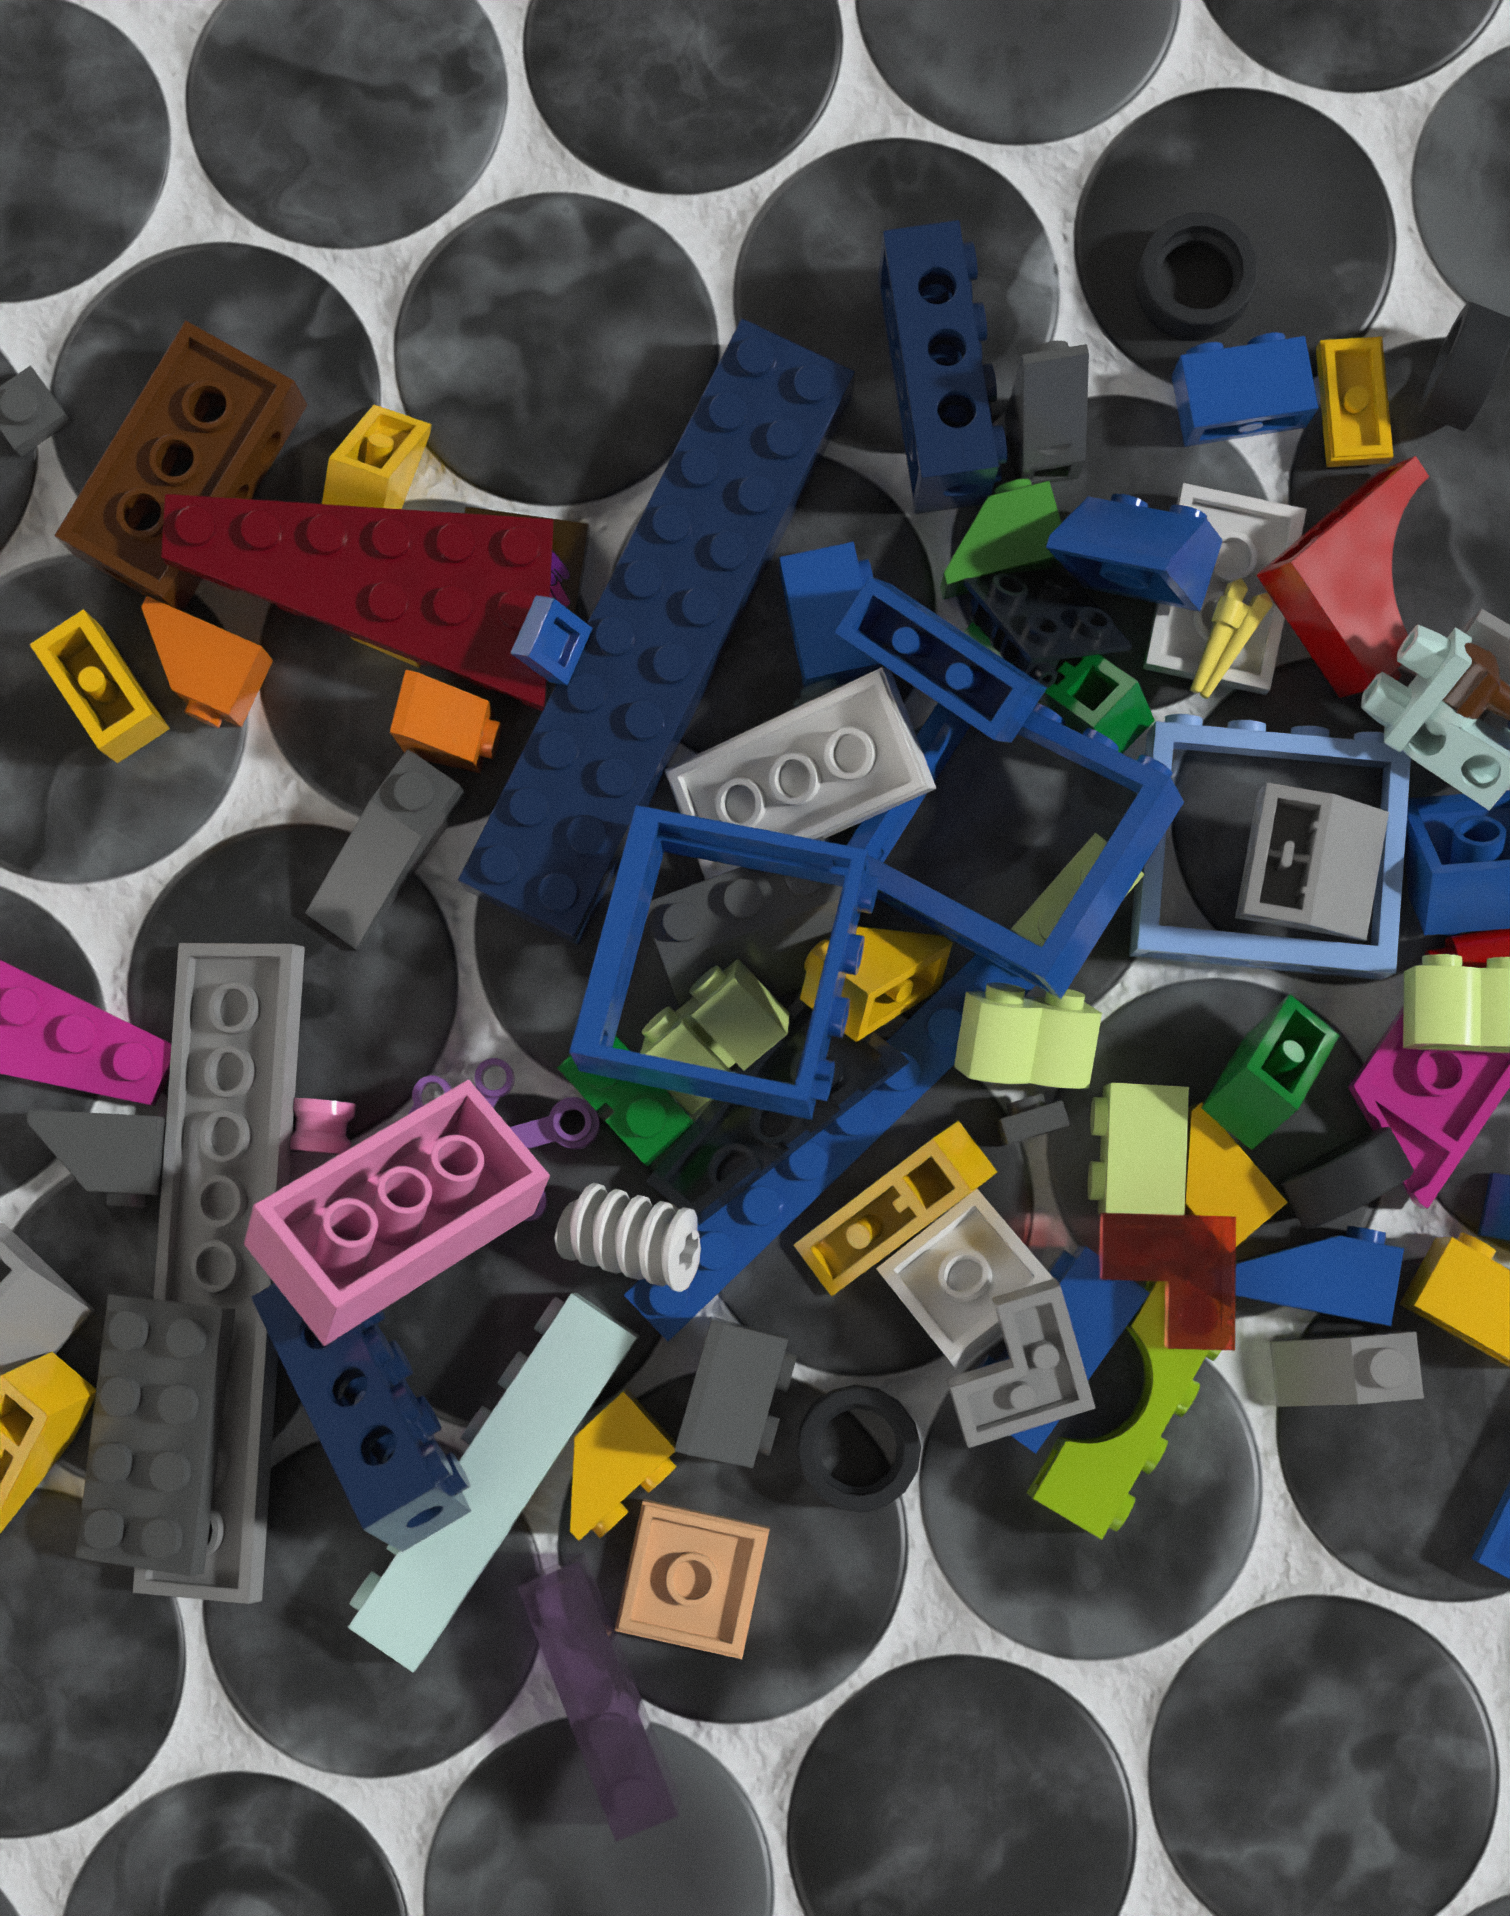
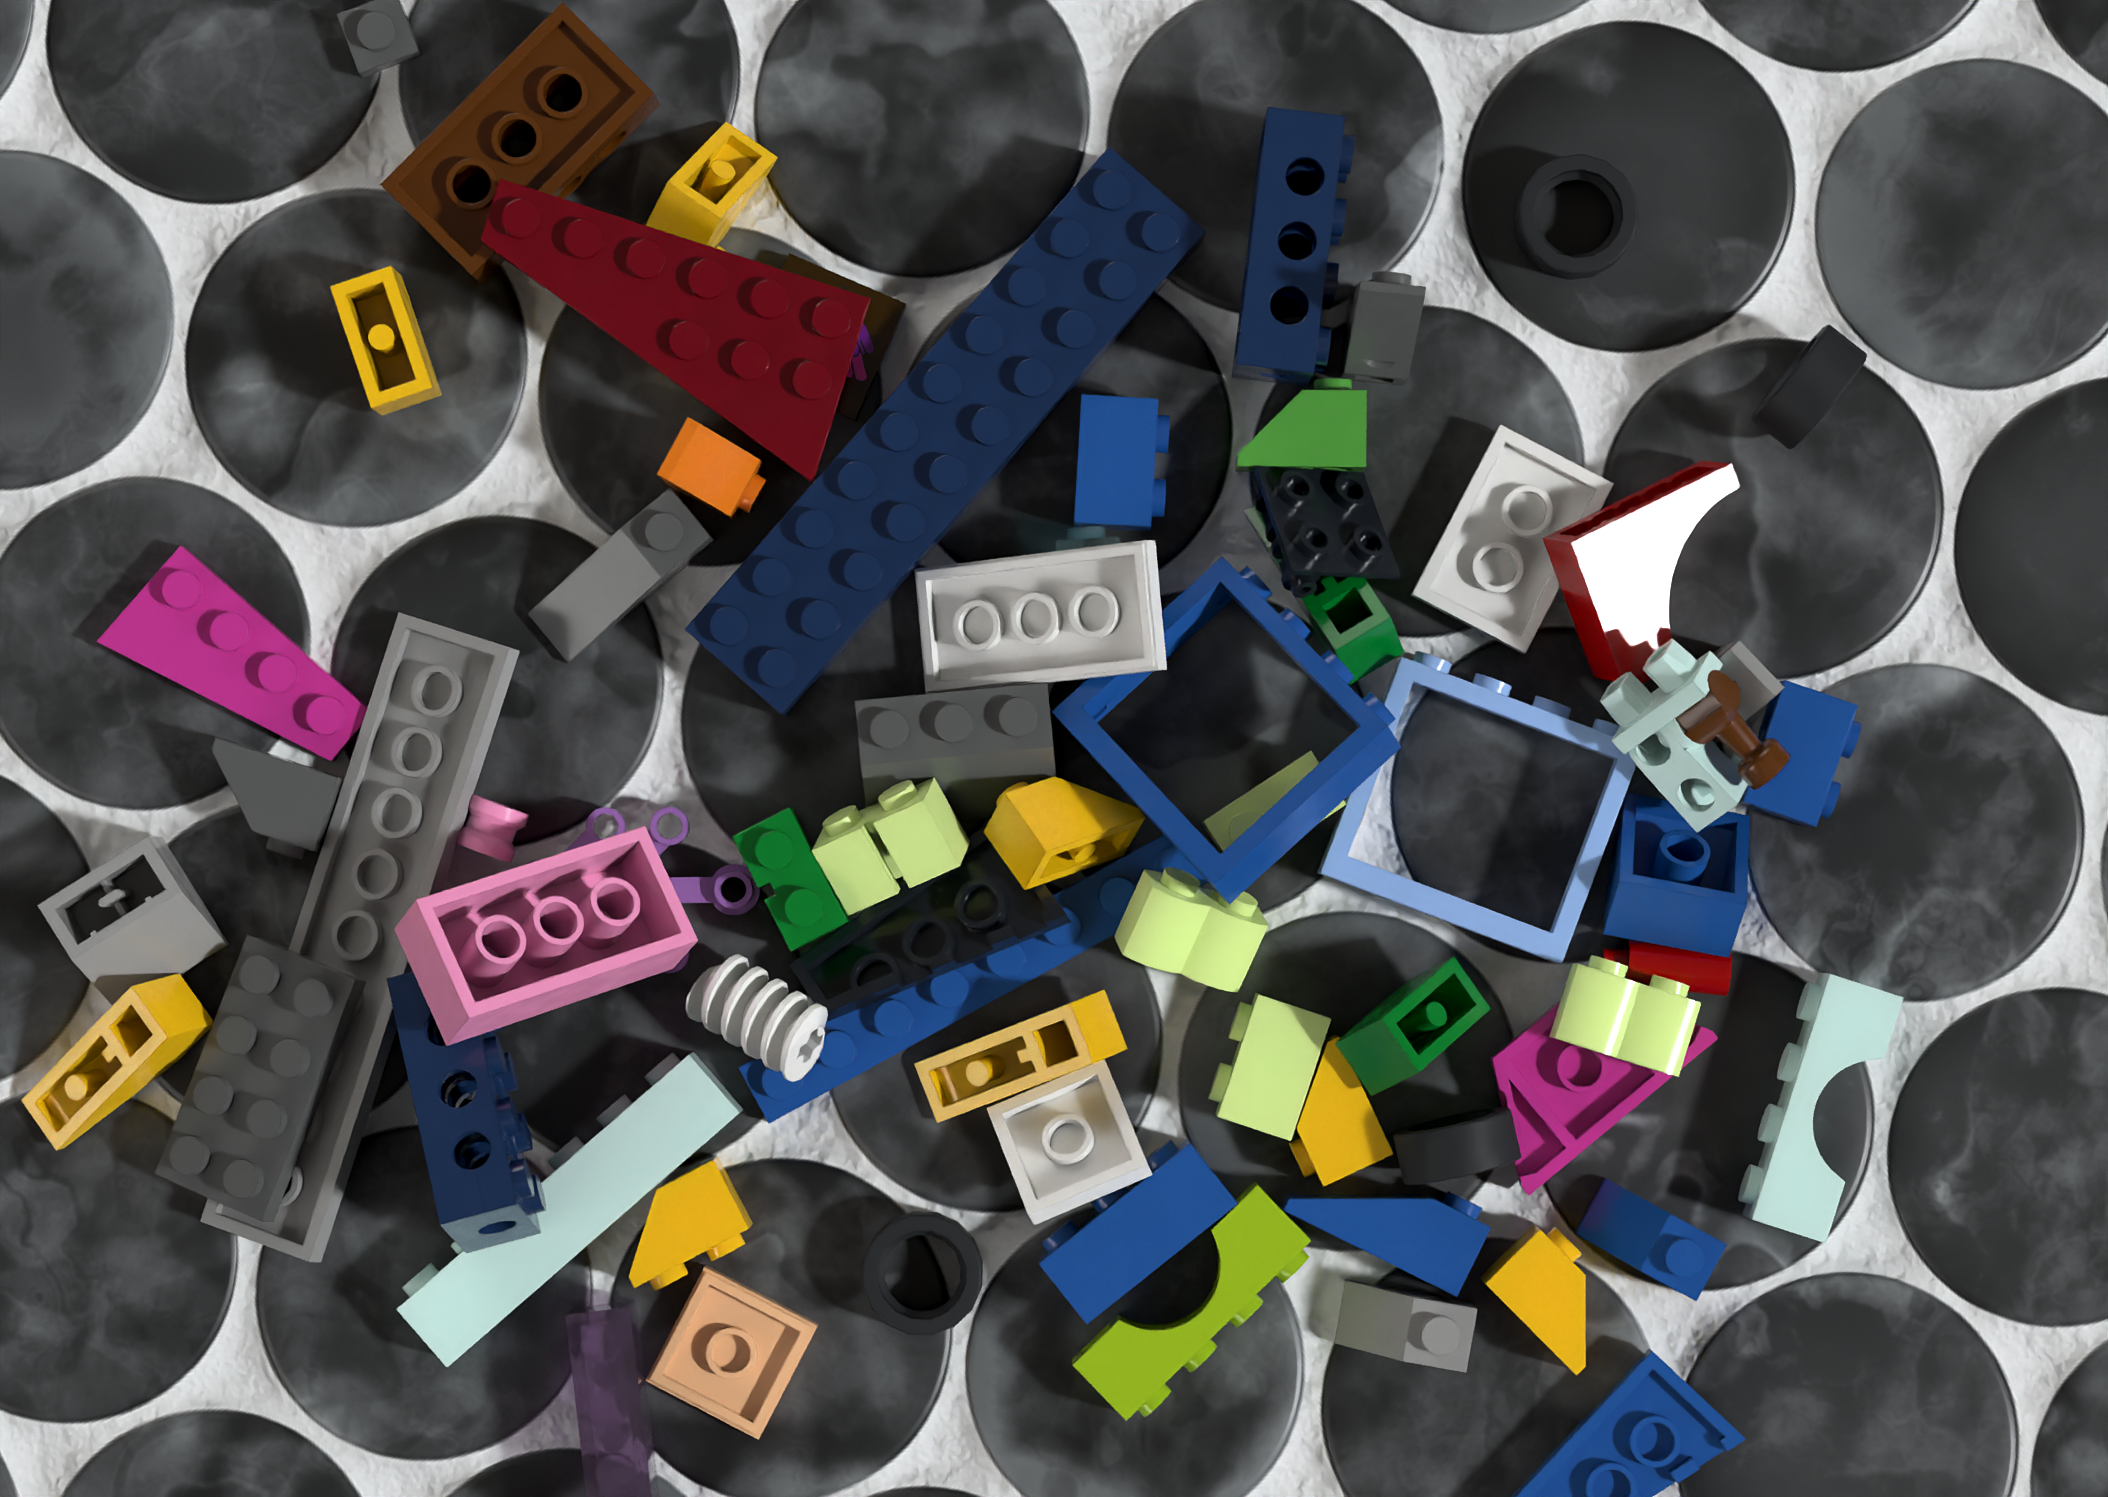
camera: 10 degrees right, 5 degrees up
orange slope [141,596,273,728] -> none
blue plate [511,595,593,686] -> none
blue window [570,805,879,1120] -> none
dark grey slope [675,1317,797,1468] -> none
blue brick [834,577,1047,743] -> none
light grey plate [946,1278,1095,1448] -> none
dark grey plate [995,1093,1070,1147] -> none
blue slope [1046,494,1223,612] -> none
clear red plate [1099,1213,1236,1351] -> none
blue brick [1171,332,1319,447] -> none
light yellow piece [1190,578,1273,699] -> none
light grey slope [1235,783,1389,941] -> none
yellow plate [1316,336,1394,467] -> none

